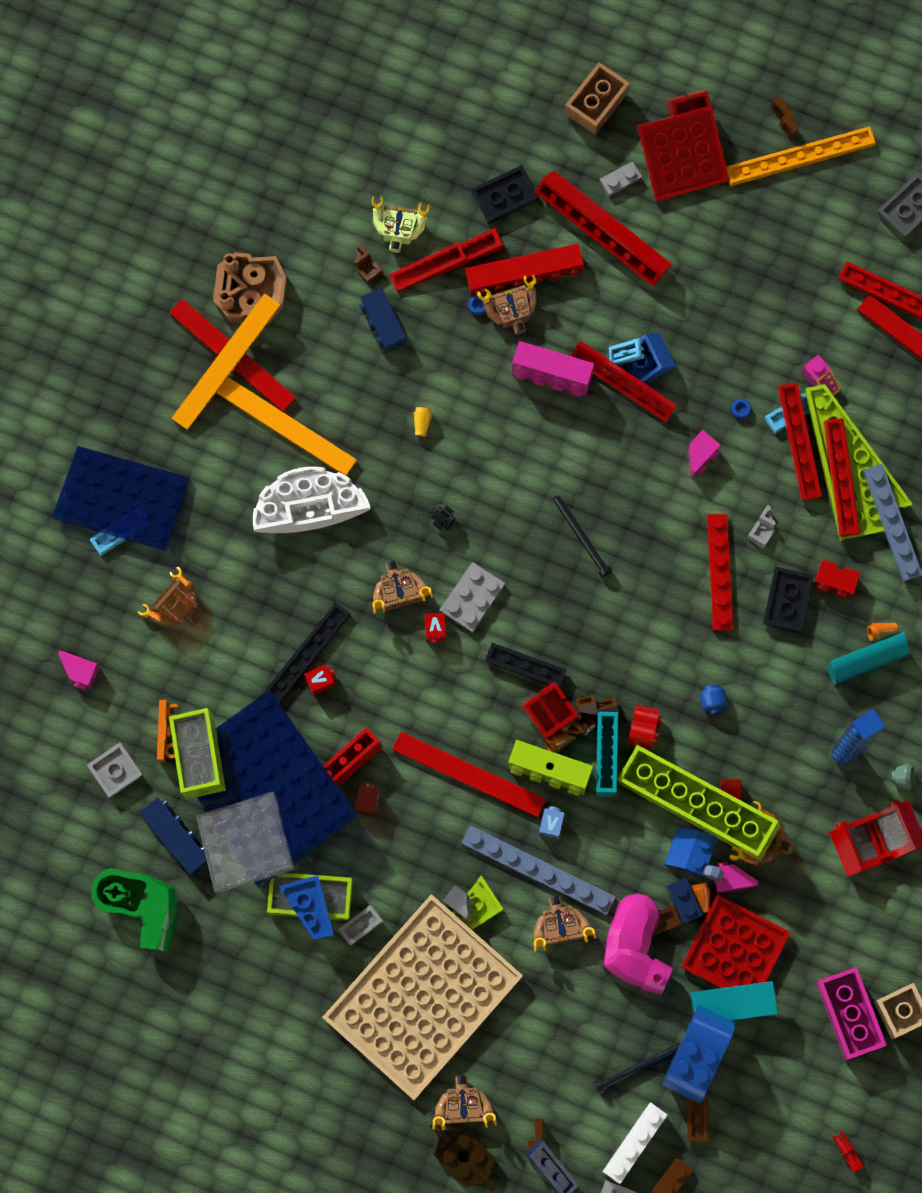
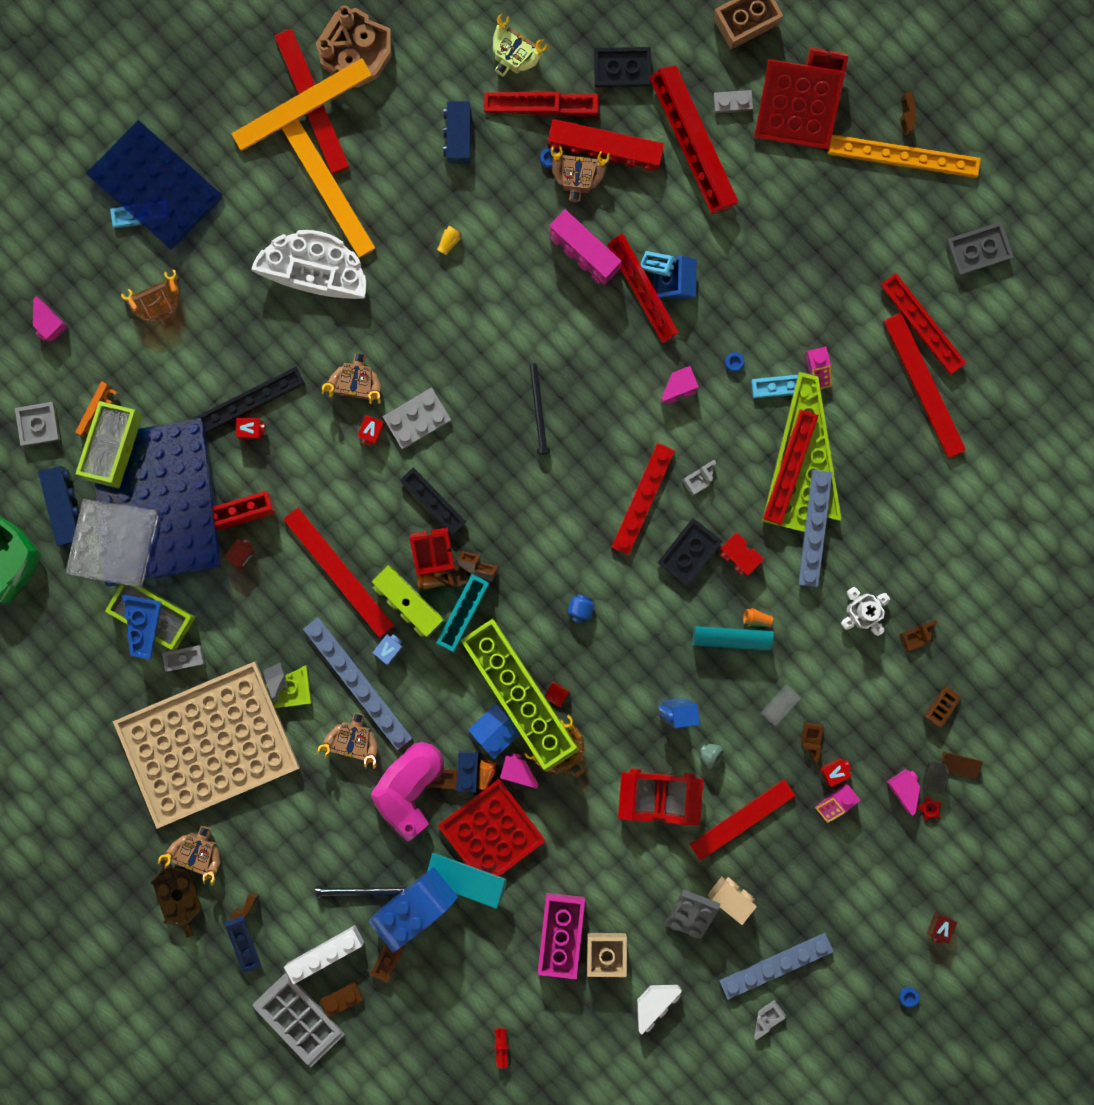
camera: 25 degrees right, 10 degrees up
reddish brown slope [355,243,384,285] -> none
black gear [431,505,456,531] -> none
red brick [628,705,662,749] -> none
sand blue tile [703,865,724,881] -> none
red plate [777,383,822,501] -> none

